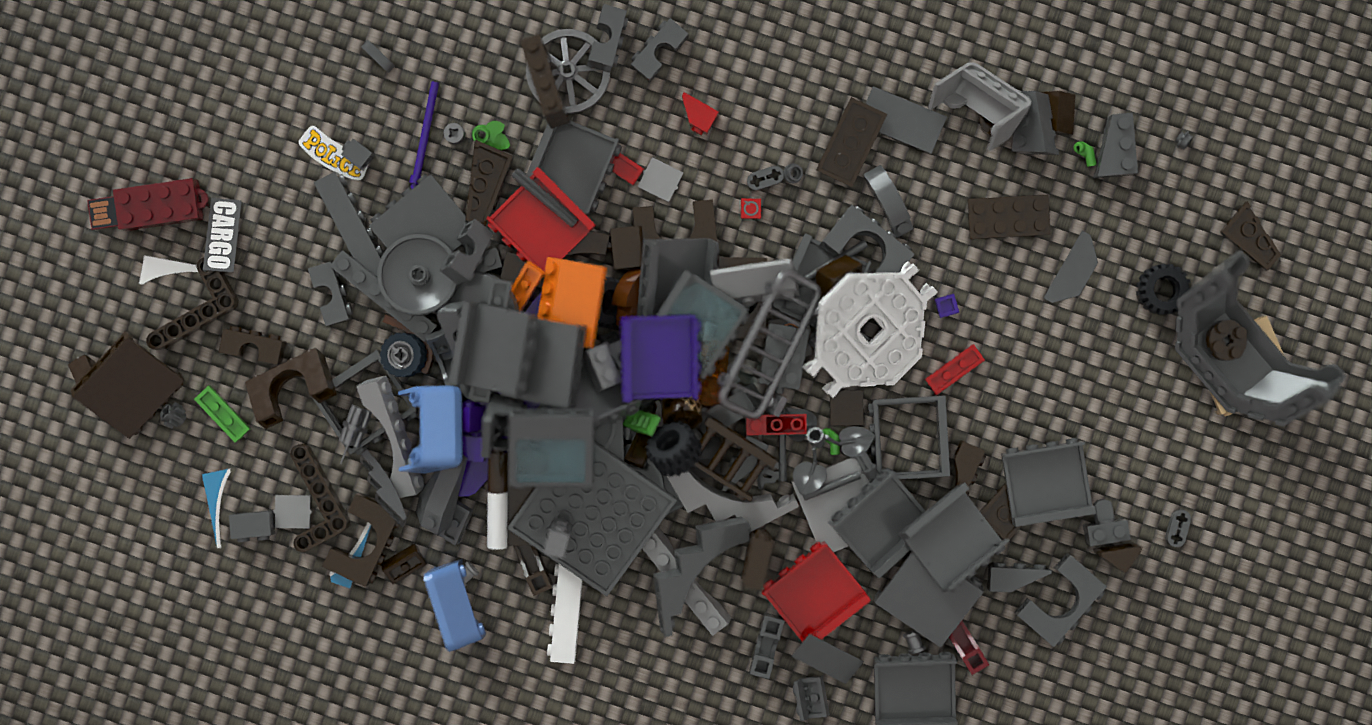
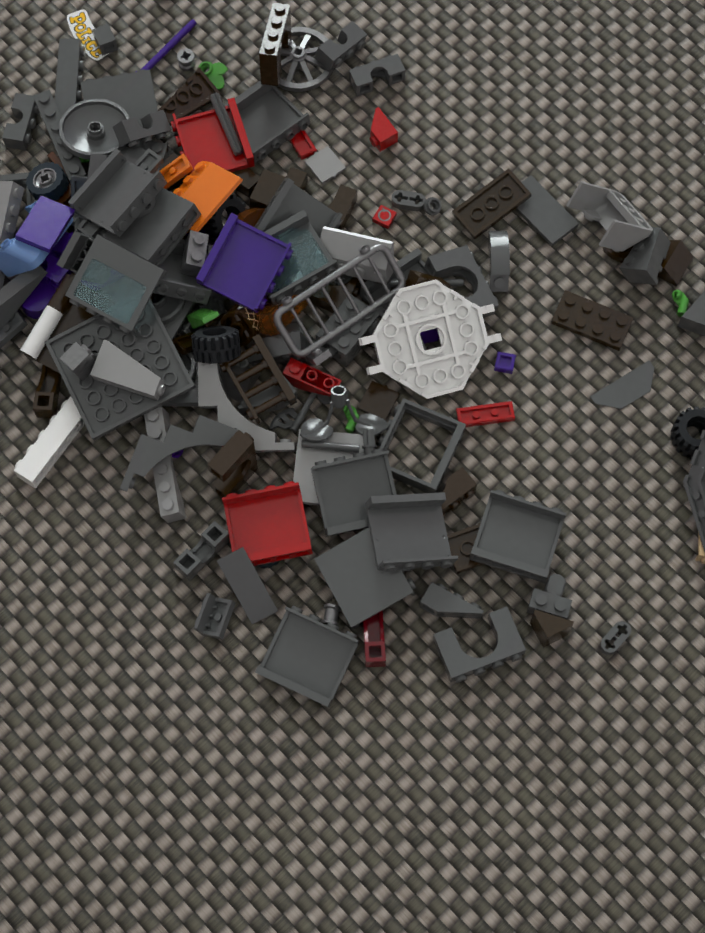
camera: 35 degrees right, 20 degrees down
none -> dark purple tile [15,196,75,253]
none -> light grey slope [90,340,165,401]

